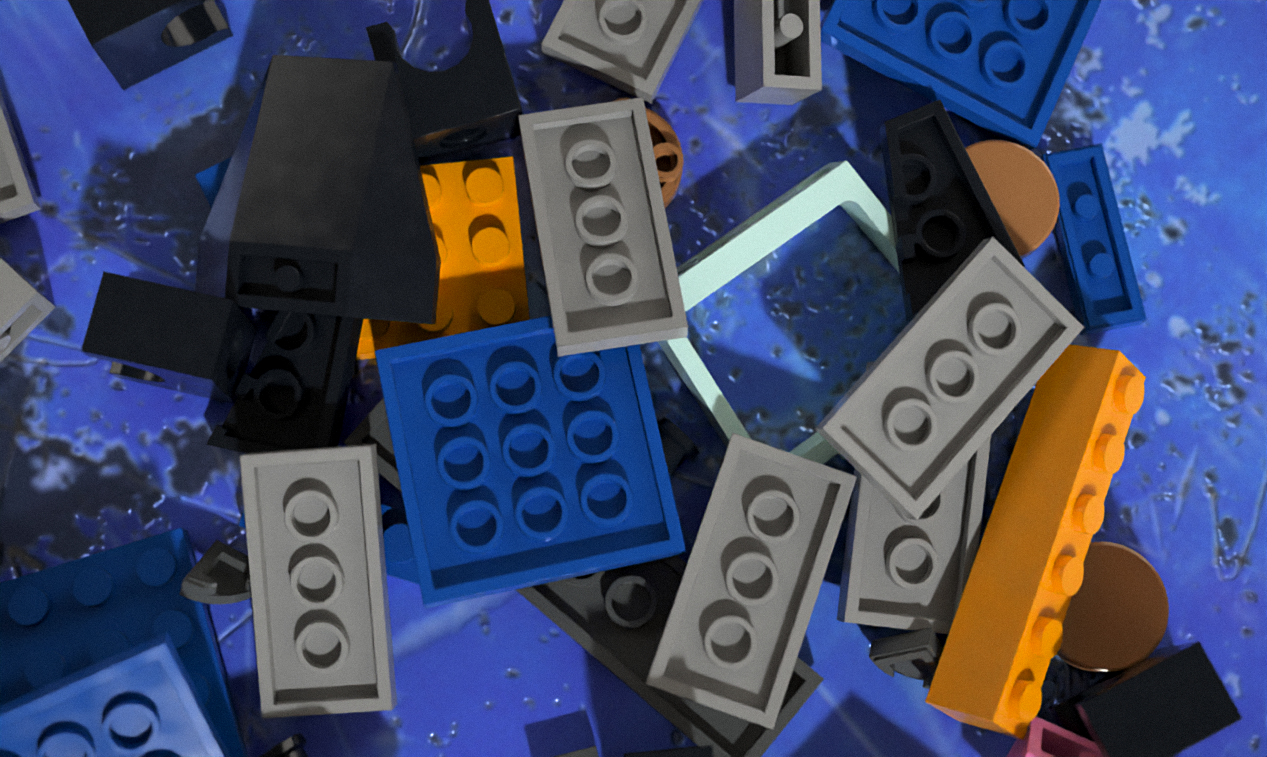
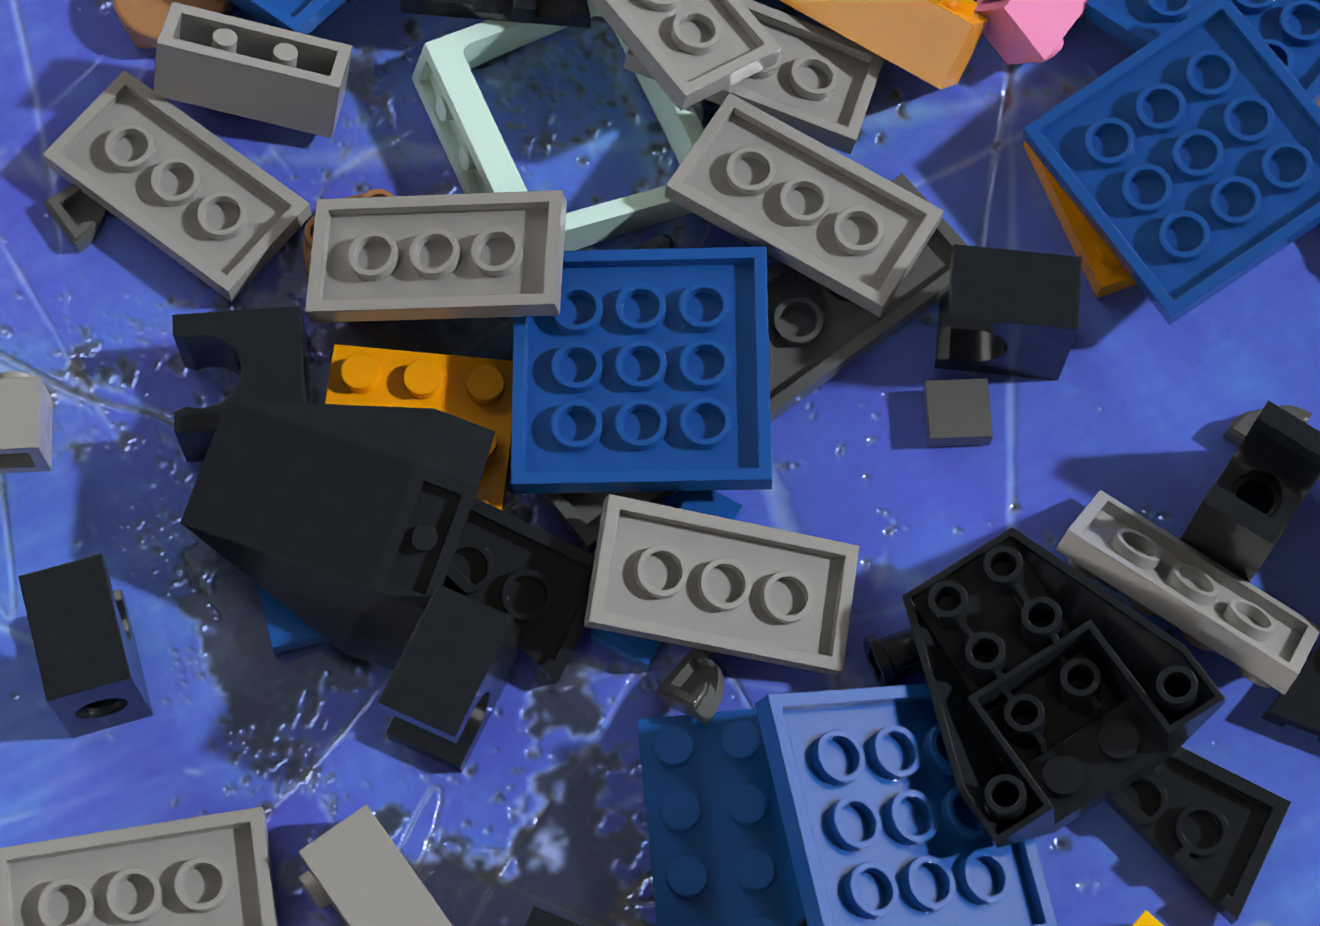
camera: 75 degrees left, 10 degrees down
dark grey tile [869,628,944,689] -> none

